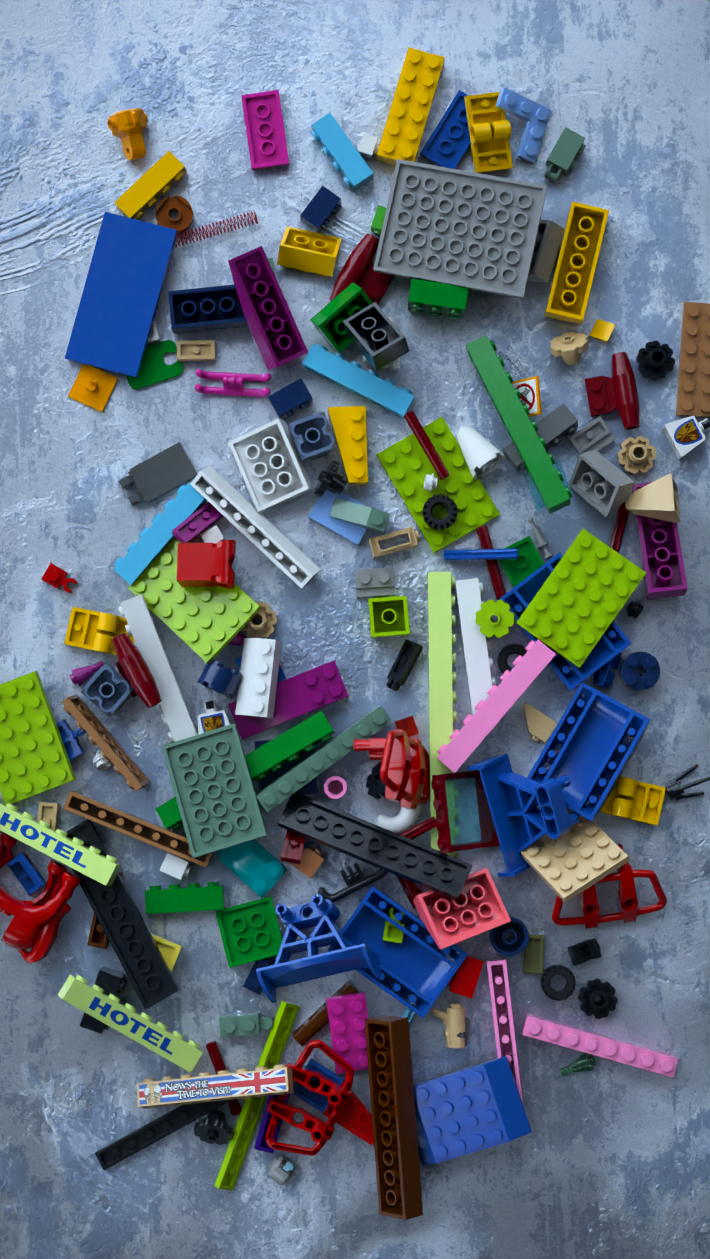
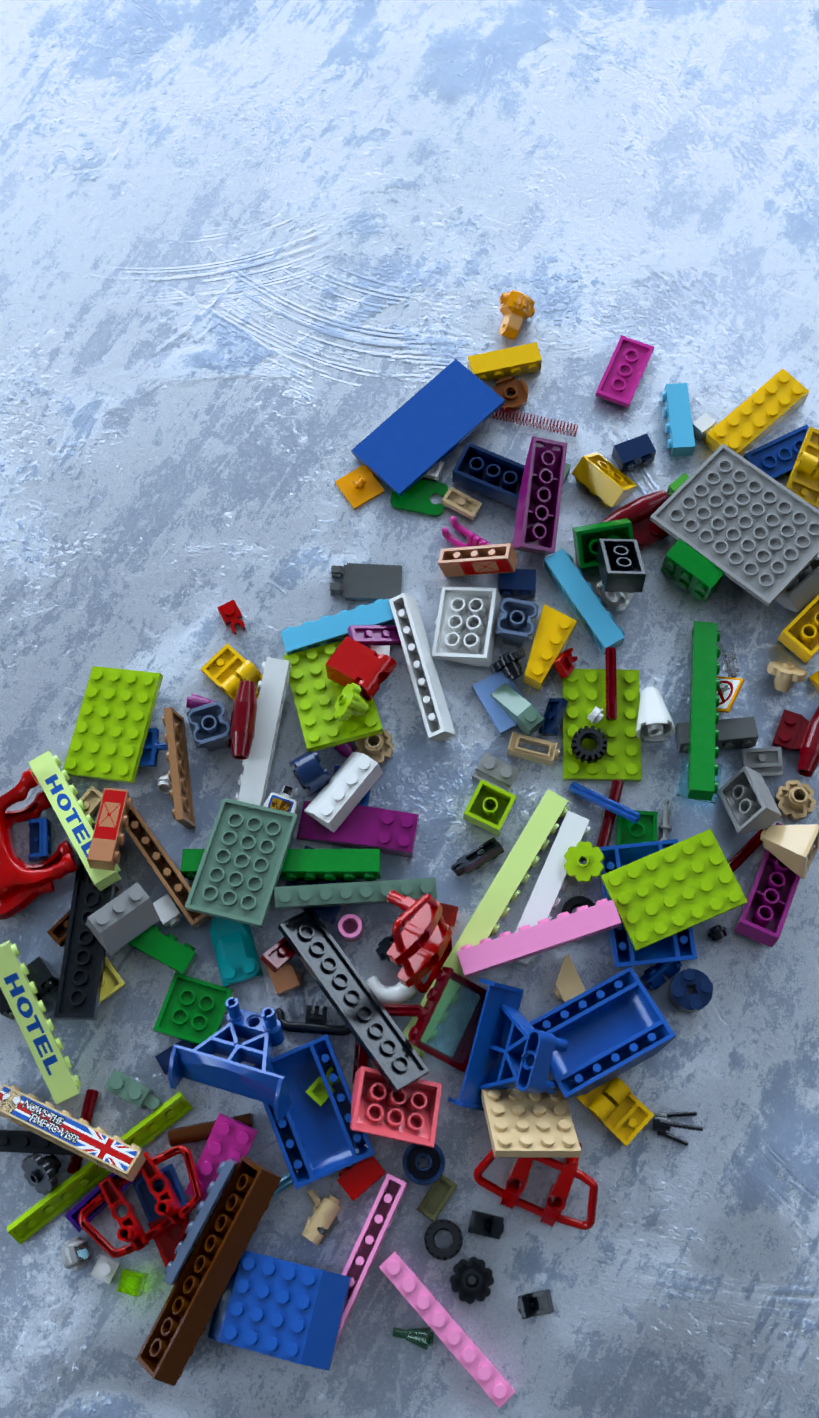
camera: 30 degrees right, 15 degrees down
none -> light grey slope [86,882,160,956]
none -> nougat brick [87,788,133,871]
none -> white plate [91,1254,121,1284]
none -> clear neon green brick [117,1268,149,1297]
none -> sand blue plate [163,1159,238,1285]
none -> lime plant [333,682,368,722]
none -> nougat brick [438,543,518,577]
none -> black bracket [517,1289,554,1319]
none -> dark blue plate [538,698,568,736]
none -> red plate [553,648,578,678]

